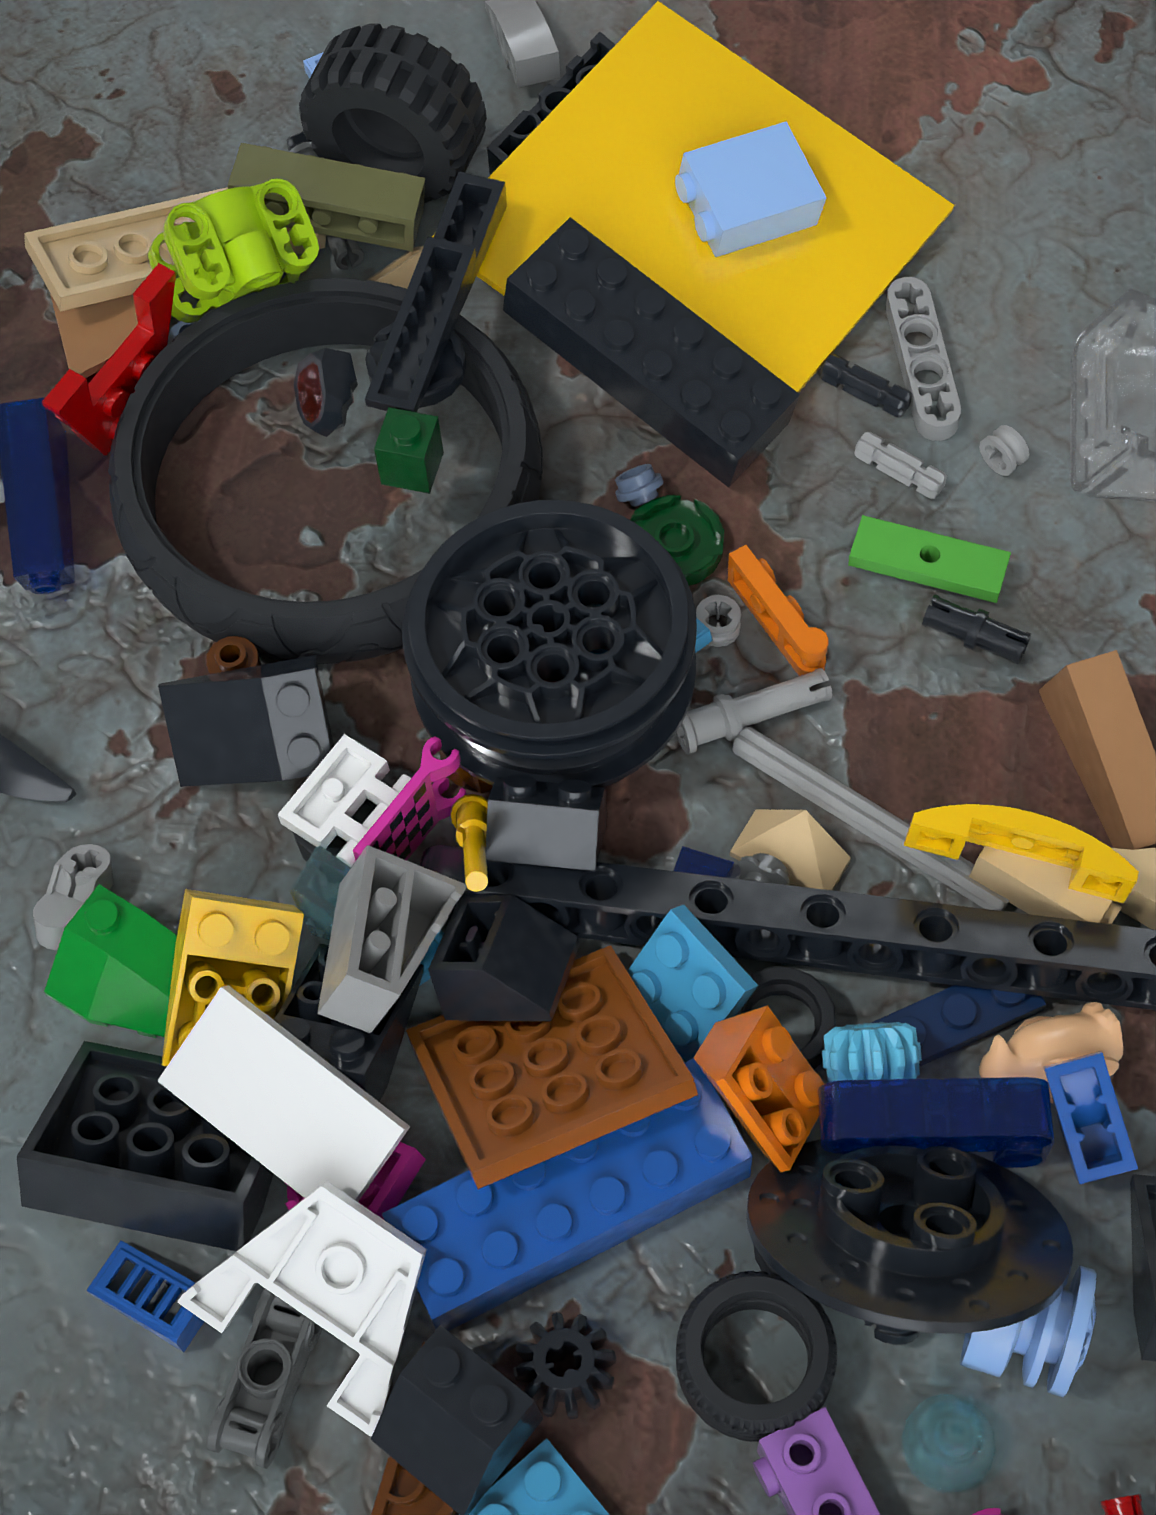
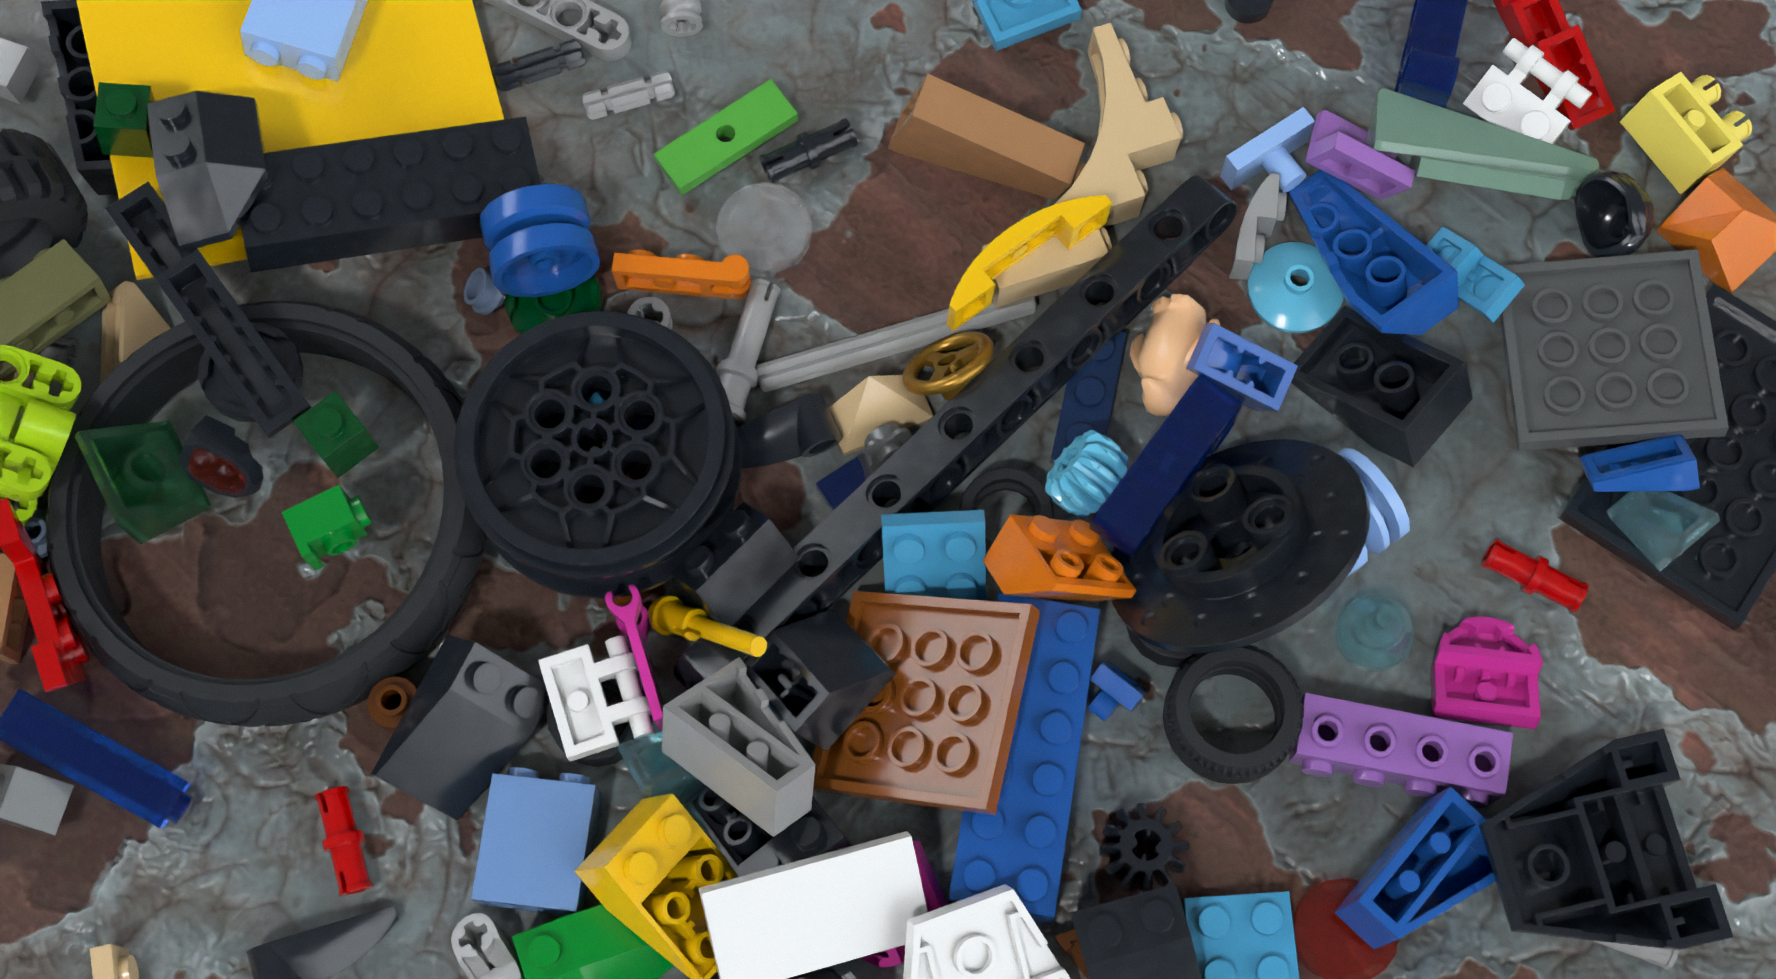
camera: 55 degrees left, 10 degrees up
none -> clear green slope [75,421,211,544]
none -> dark green brick [94,82,155,158]
none -> black wedge [147,90,269,252]
none -> green brick [282,485,372,571]
none -> red pin [314,786,373,897]
none -> medium blue brick [471,767,602,916]
none -> blue wheel [480,184,600,297]
none -> clear tile [716,182,813,277]
none -> black piece [737,393,842,468]
none -> pearl gold piece [903,332,994,401]
none -> blue tile [1088,660,1149,721]

